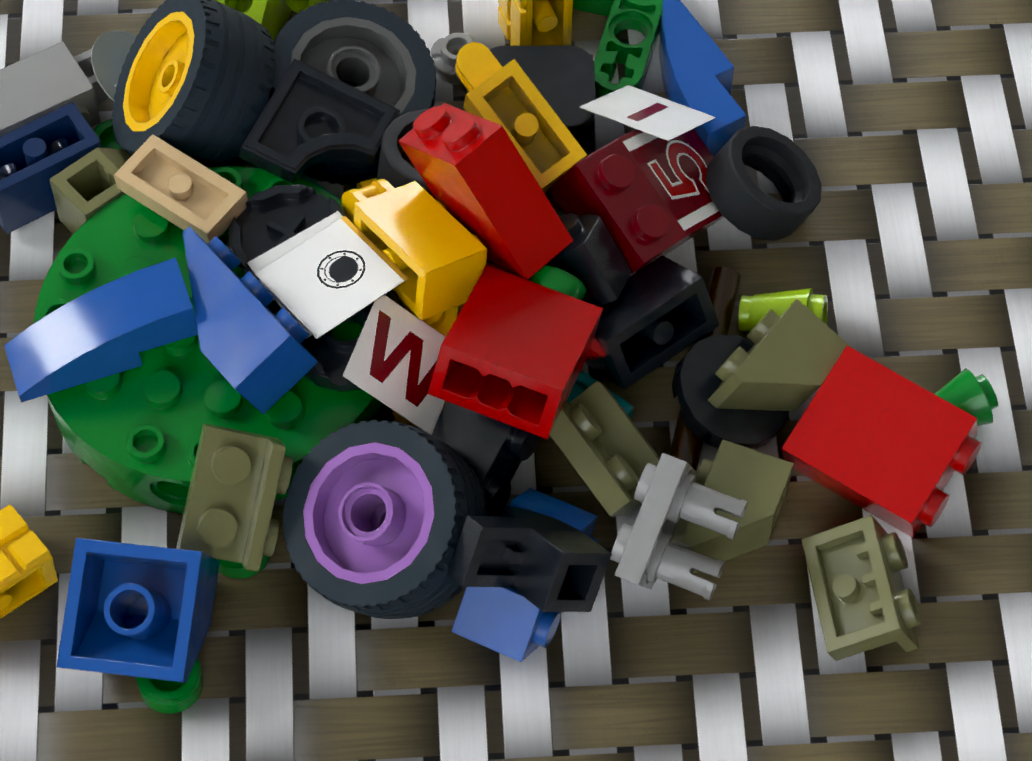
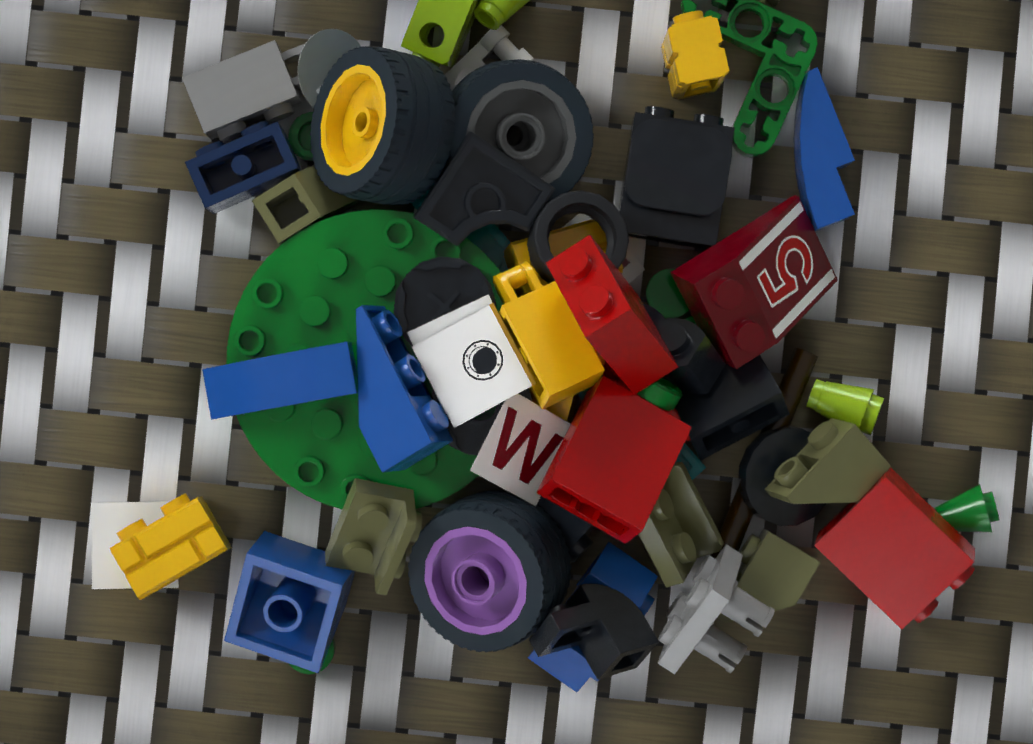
camera: 10 degrees right, 30 degrees up
tan plate [114,134,248,243] -> none
light grey plate [431,33,480,85] -> none
yellow brick [455,42,587,193] -> none
white sticker [579,85,716,141] -> none
black tyre [706,126,822,241] -> none
olive bracket [801,515,922,661] -> none

